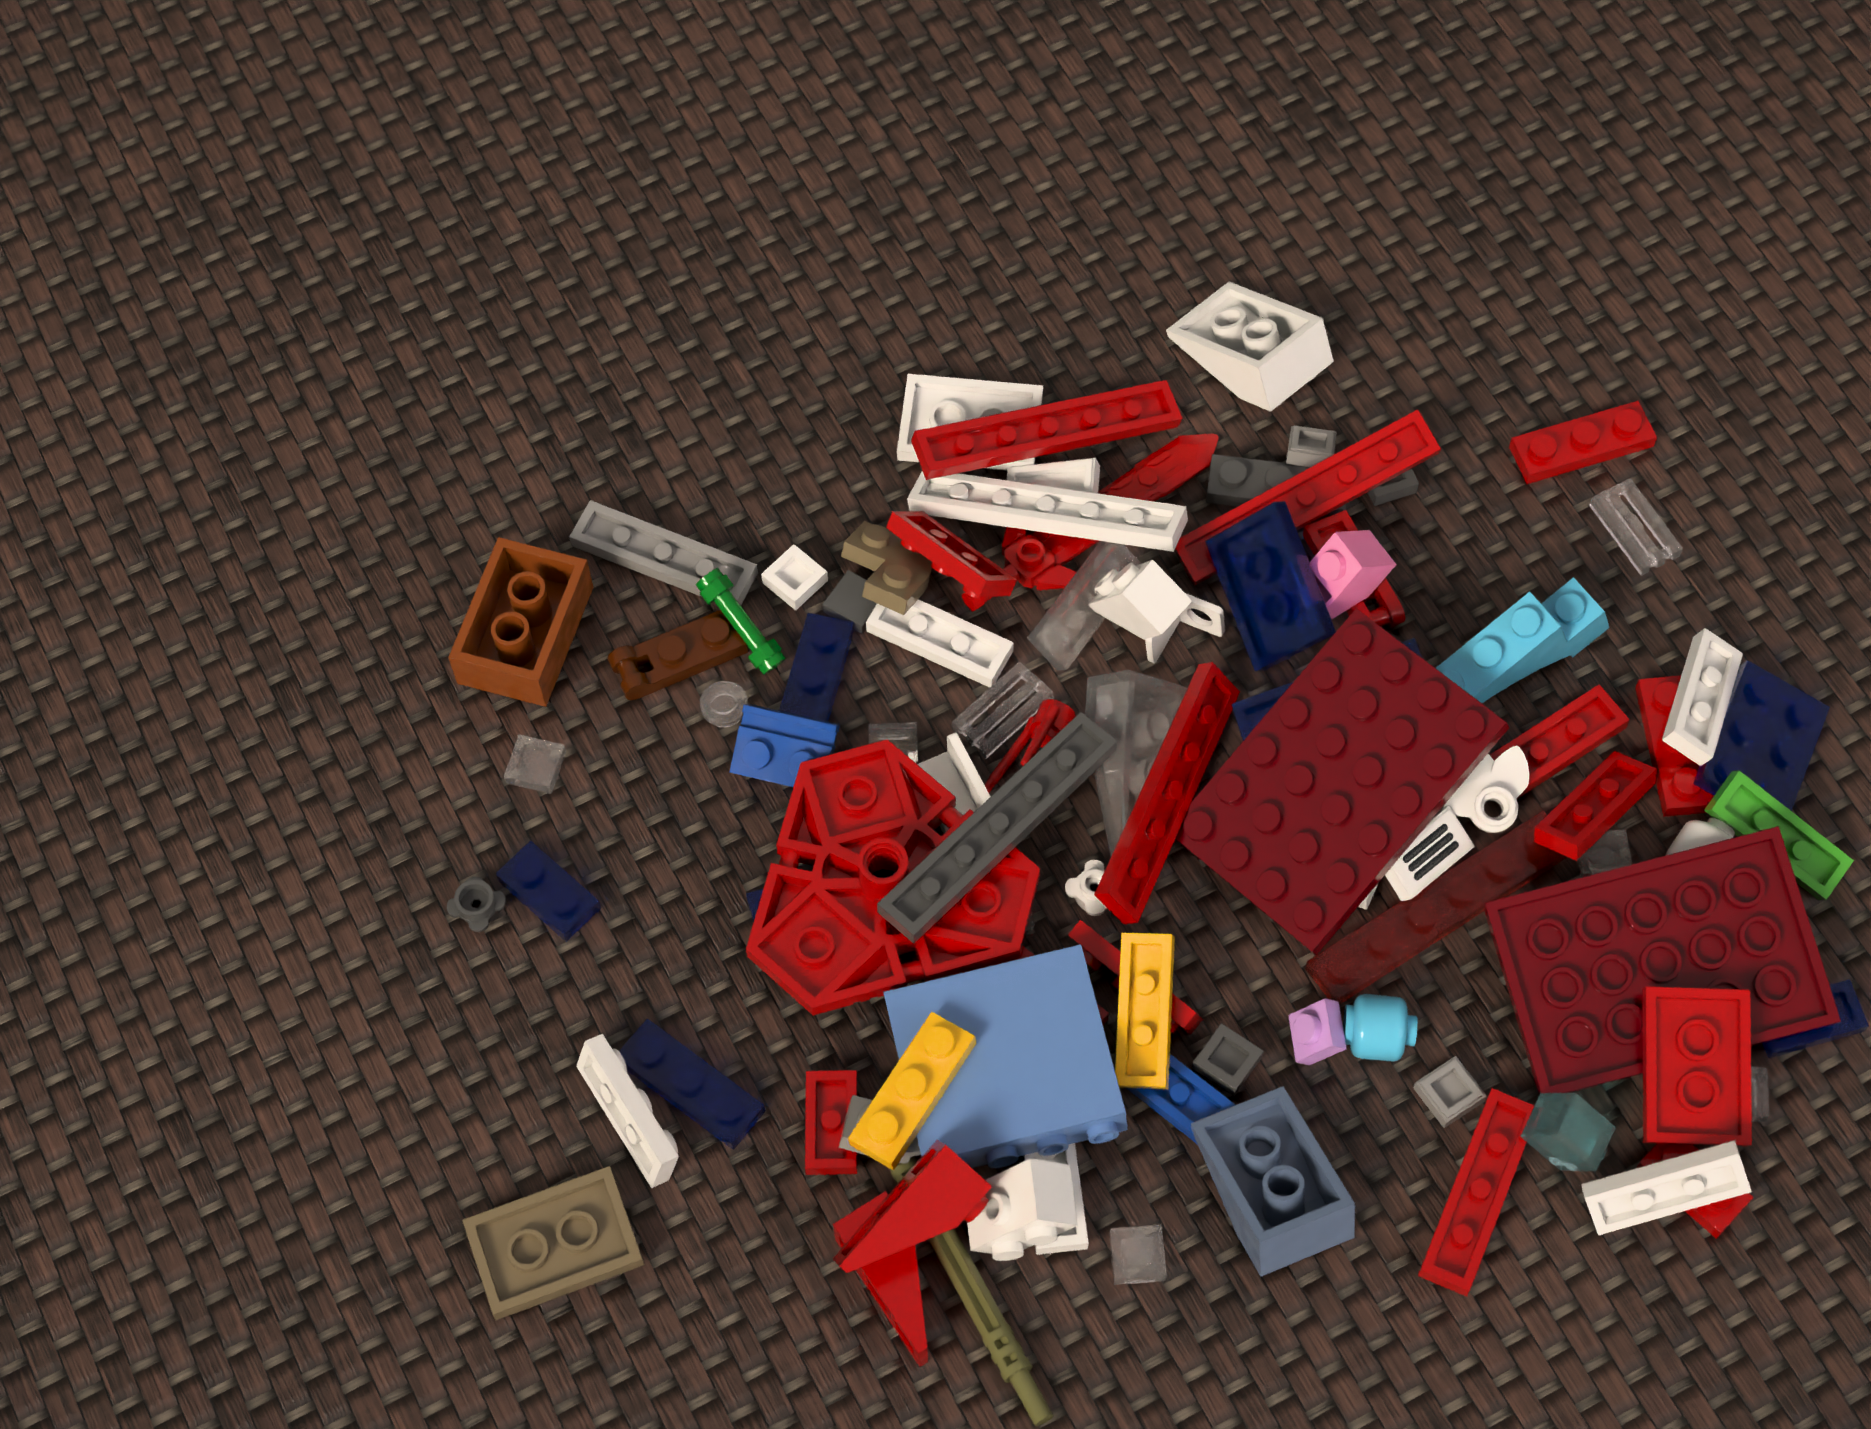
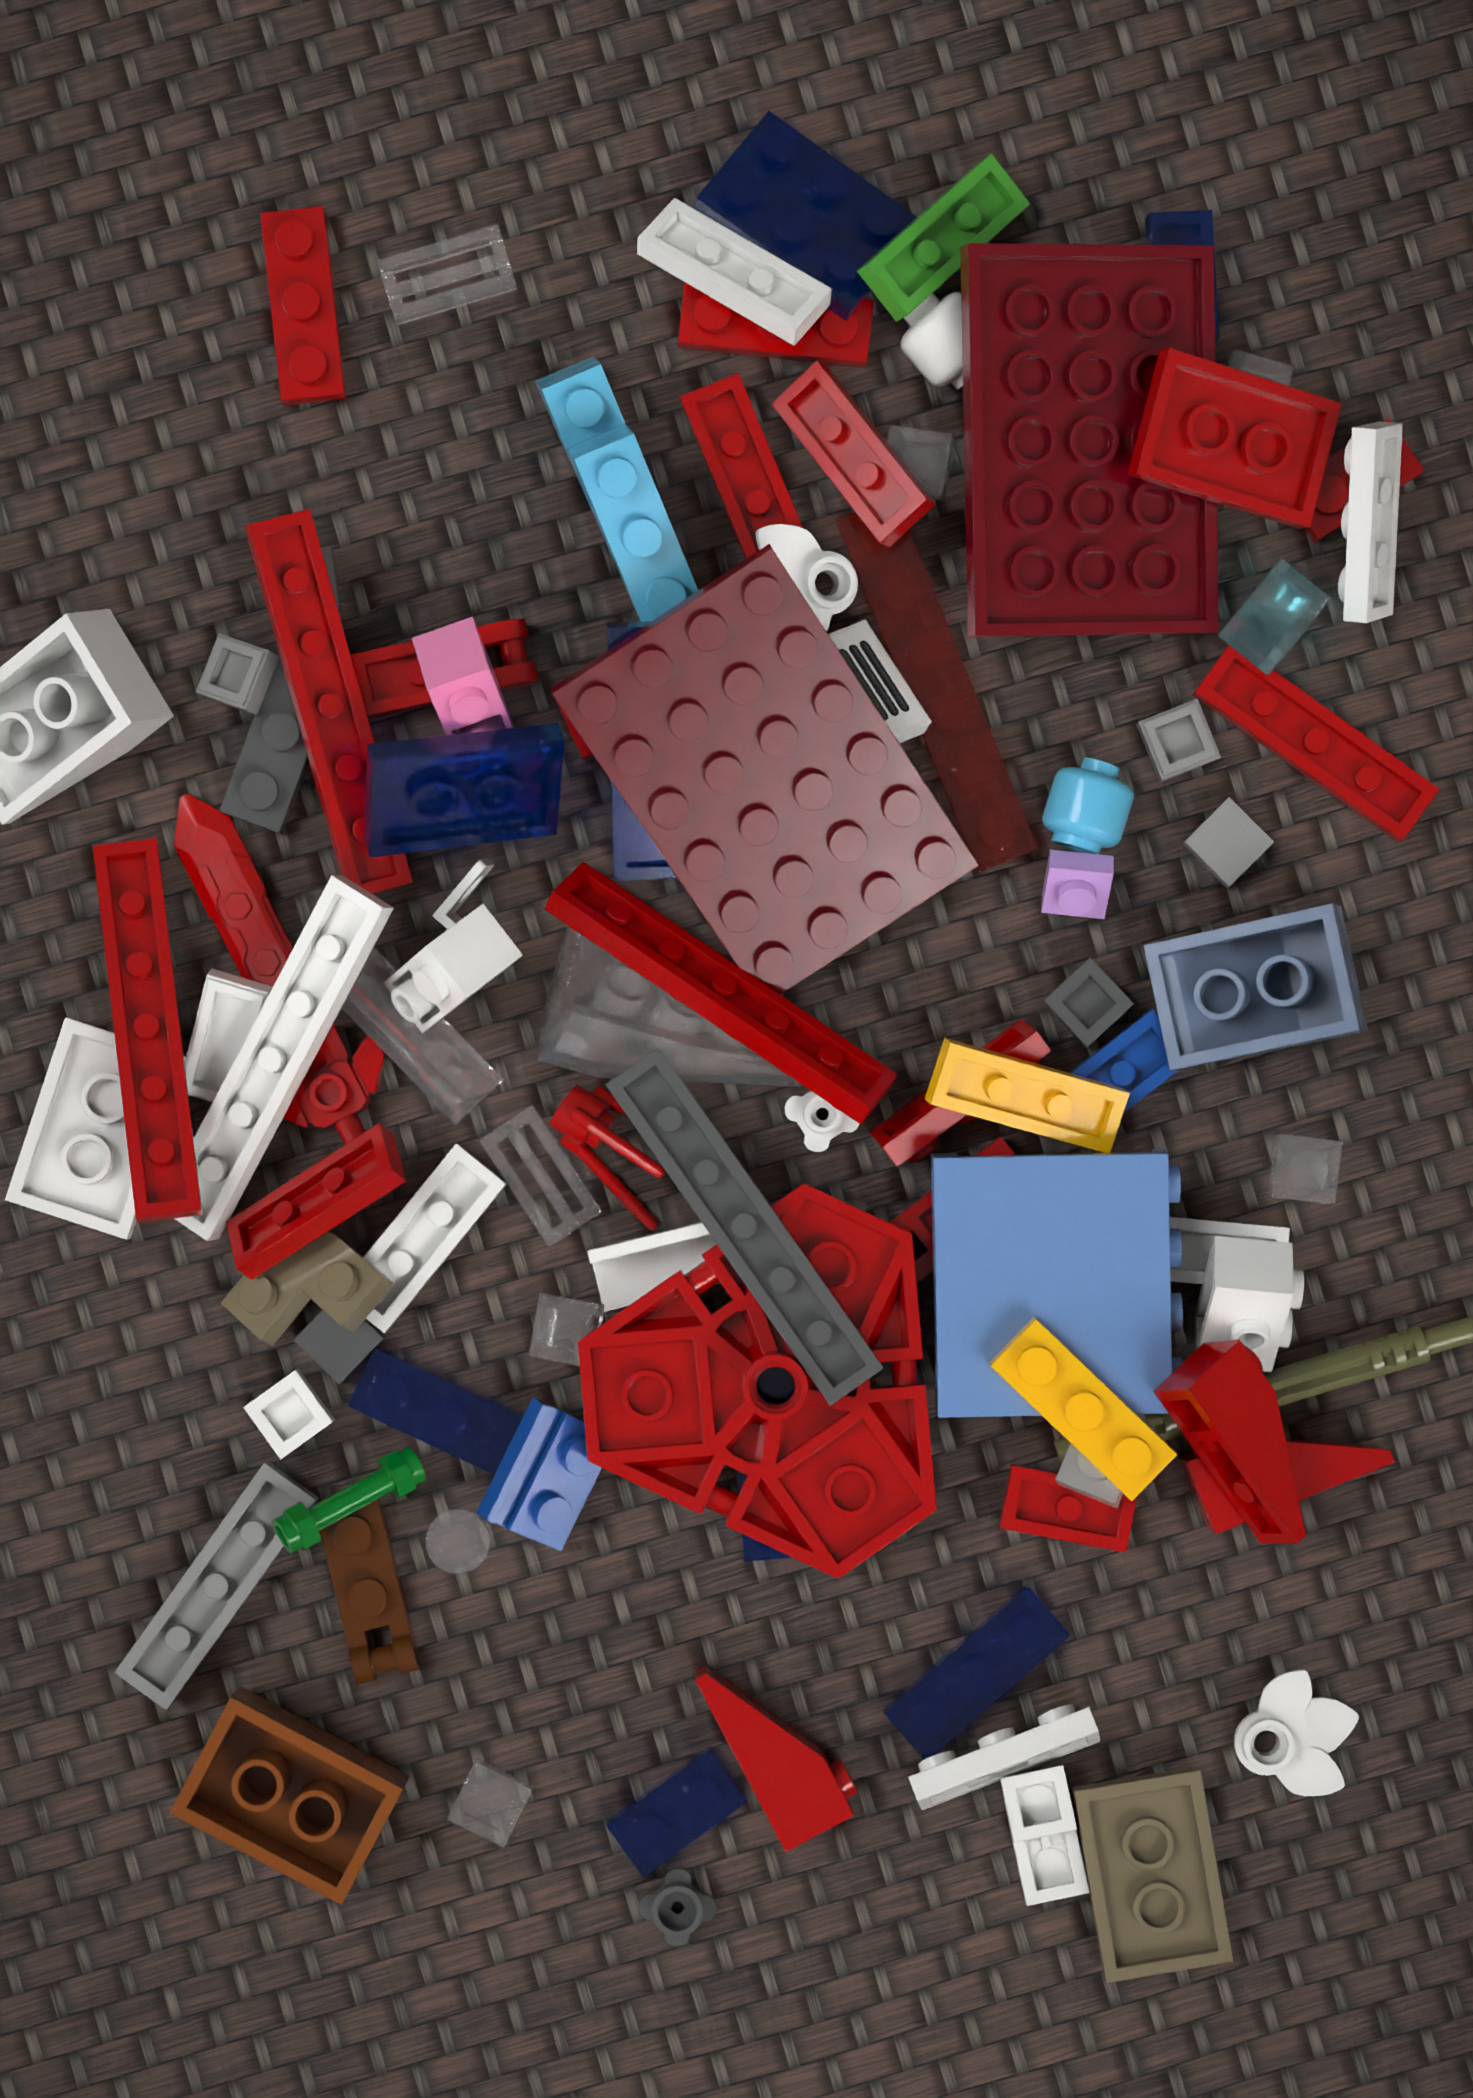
camera: 85 degrees left, 25 degrees up
none -> red slope [695,1665,859,1852]
none -> white slope [1000,1765,1090,1906]
none -> light grey tile [1182,797,1274,888]
none -> white plate [1234,1669,1359,1796]

